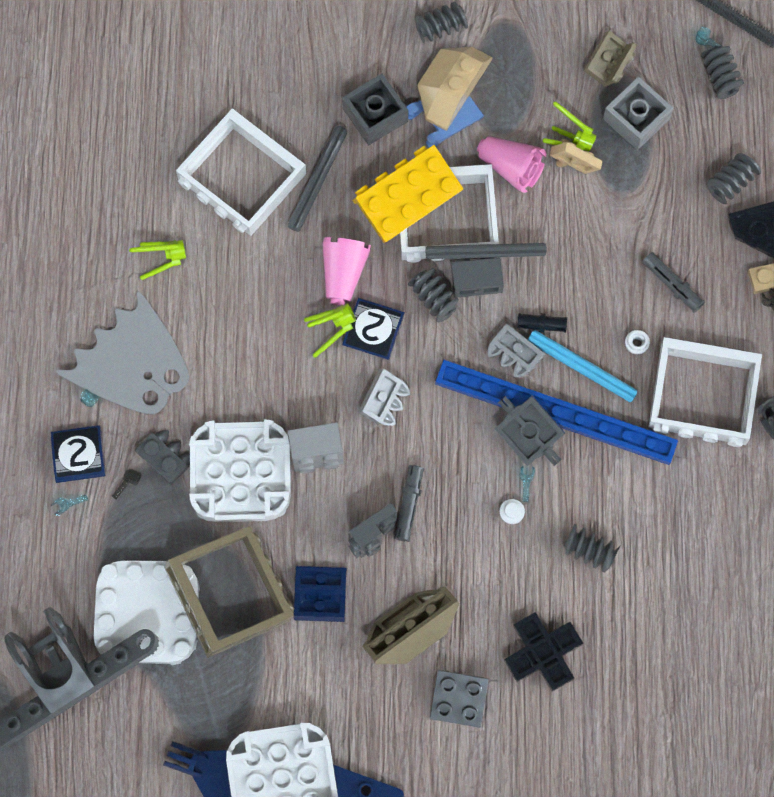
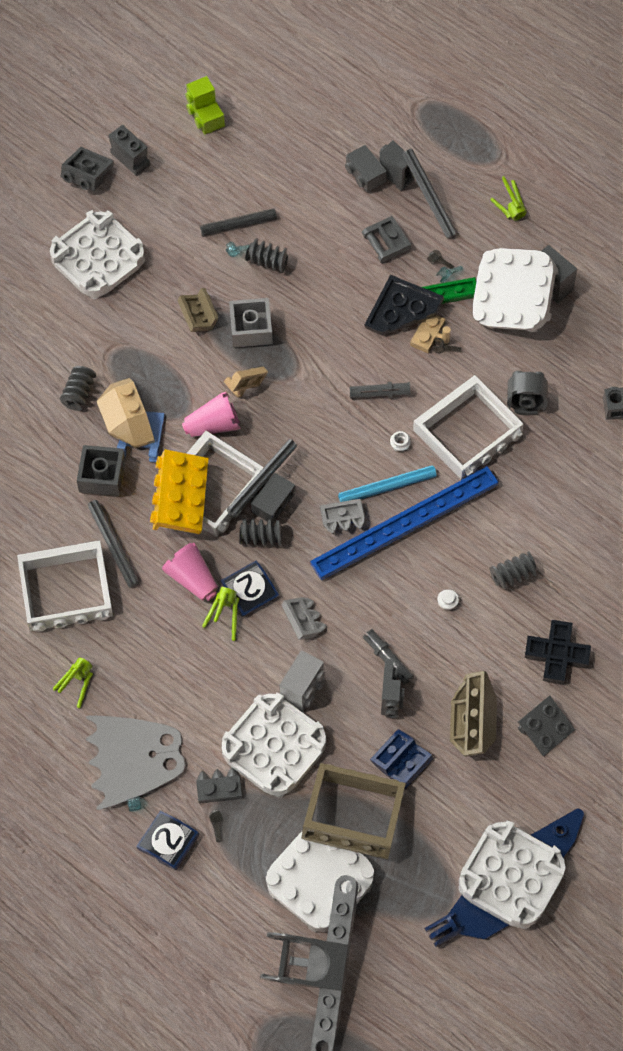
camera: 50 degrees left, 10 degrees down
clear light blue hand [51,495,88,516] -> none
dark grey plate [495,395,565,466] -> none
black pin [517,313,568,333] -> none
clear light blue hand [519,465,535,502] -> none
lime plant [542,101,597,152] -> none
dark grey piece [707,153,761,205] -> none

